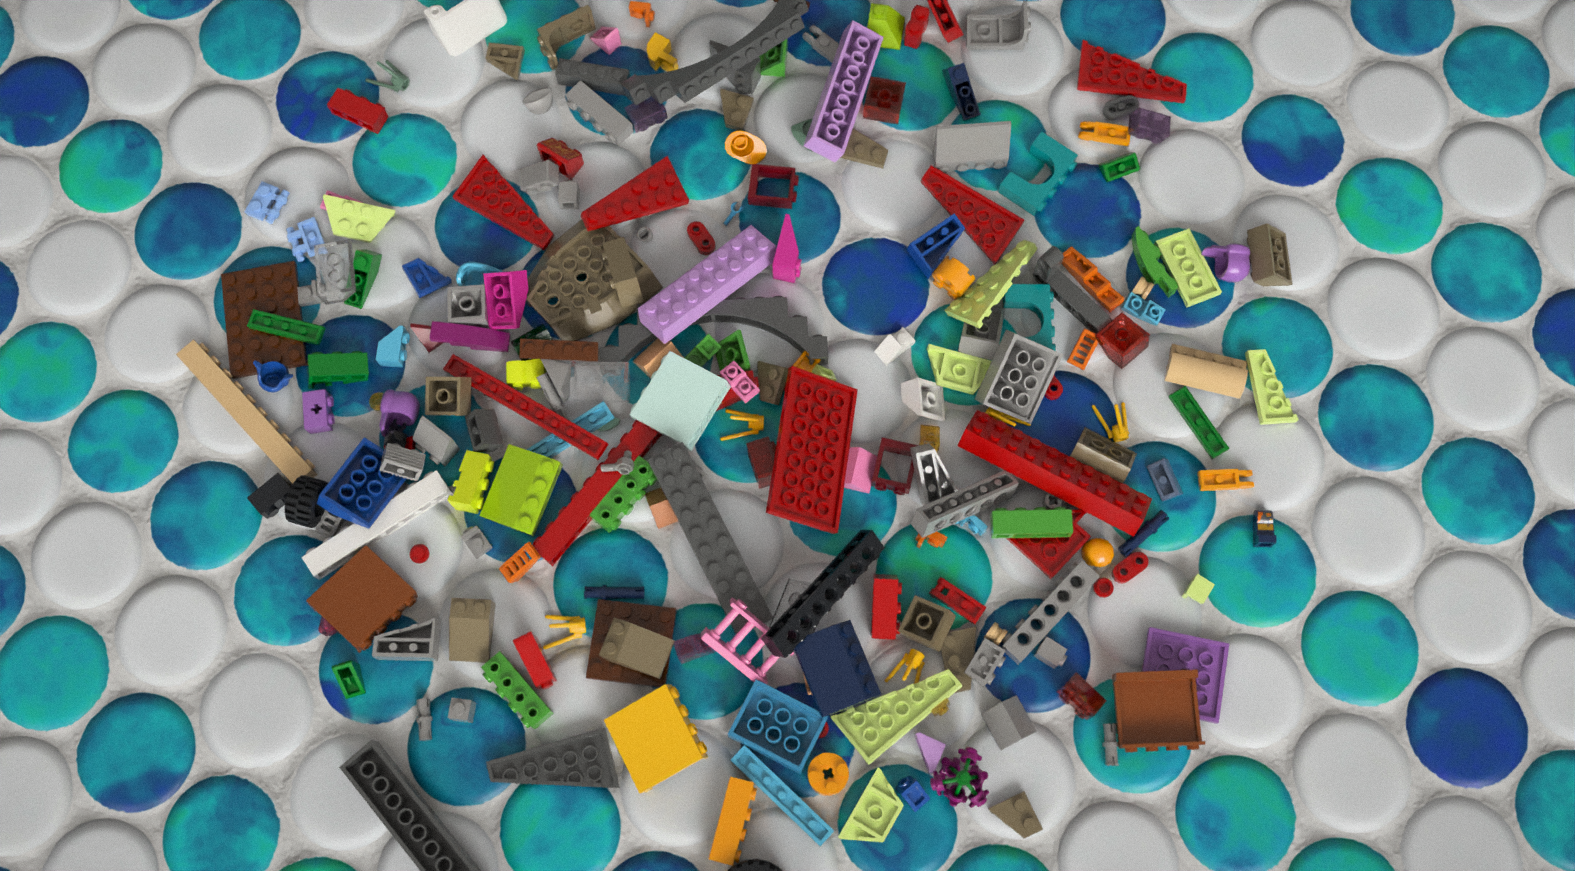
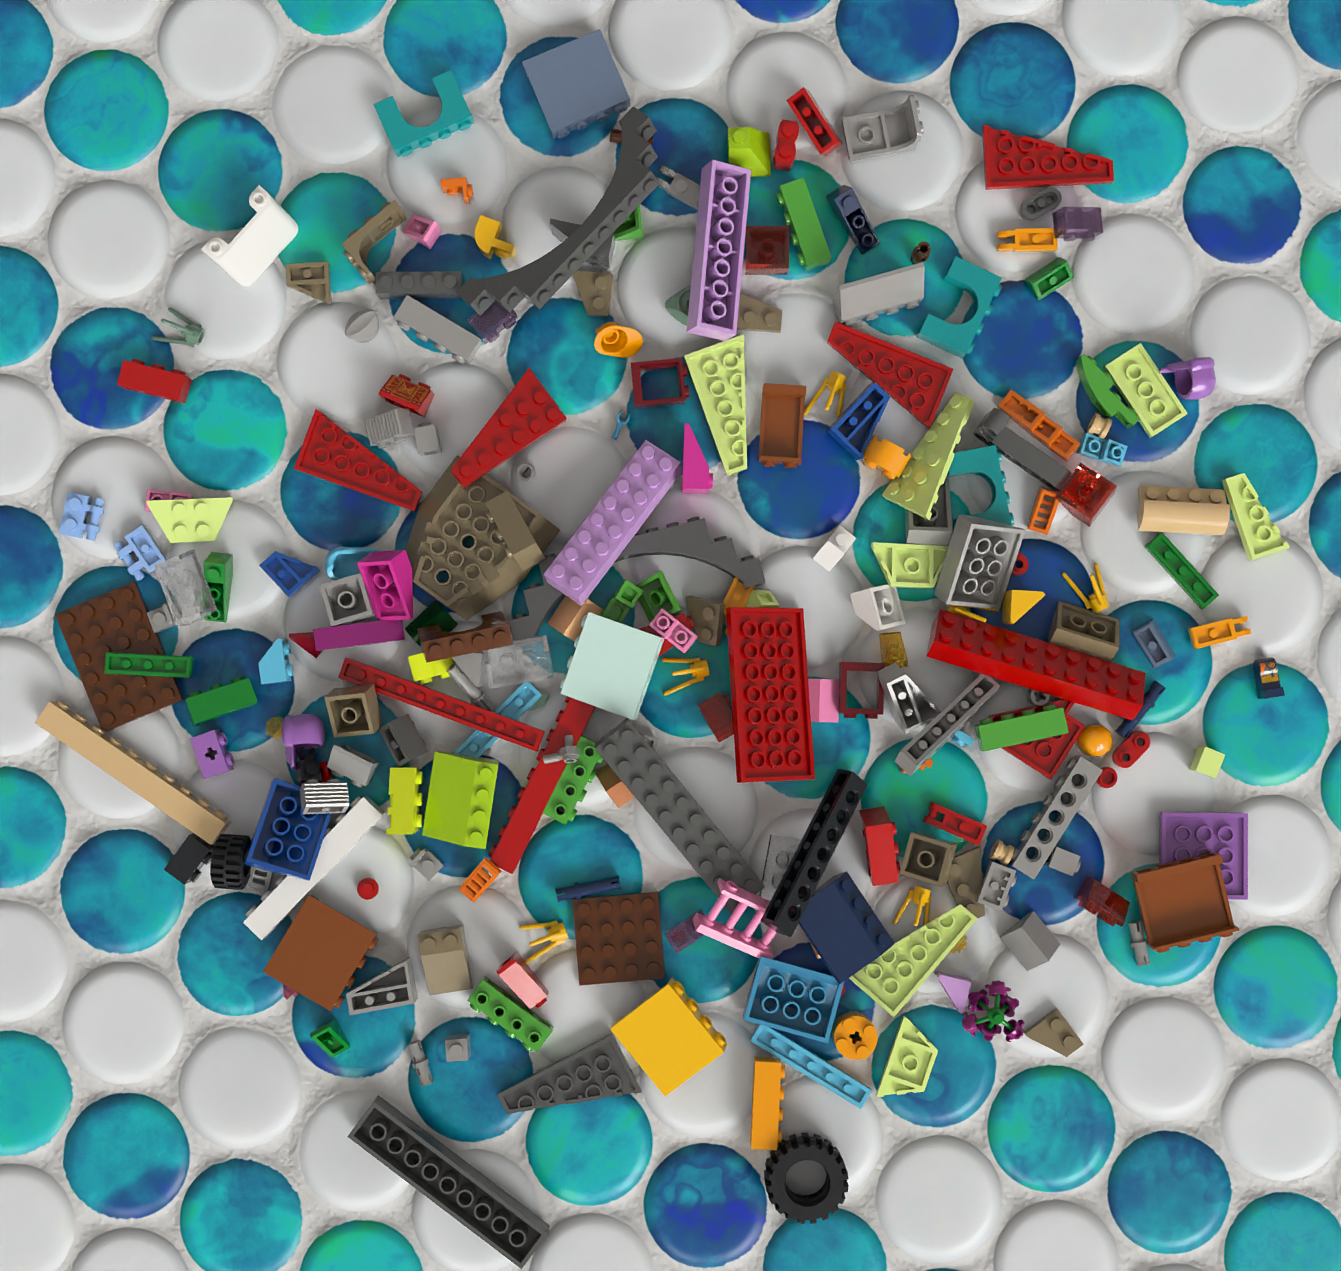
camera: 15 degrees left, 15 degrees up
blue hair [253,360,293,393] -> none
dark tan slope [599,617,675,679] -> none
red plate [687,221,716,255] -> none
blue bracket [895,775,930,812] -> none
dark tan slope [1247,223,1293,287] -> none
none -> yellowish green wing [684,334,747,476]
none -> dark orange panel [758,383,806,468]
none -> bright green brick [776,178,832,271]
none -> yellow plant [804,372,847,417]
none -> reddish brown pin [911,242,931,265]
none -> yellow slope [1002,590,1045,625]

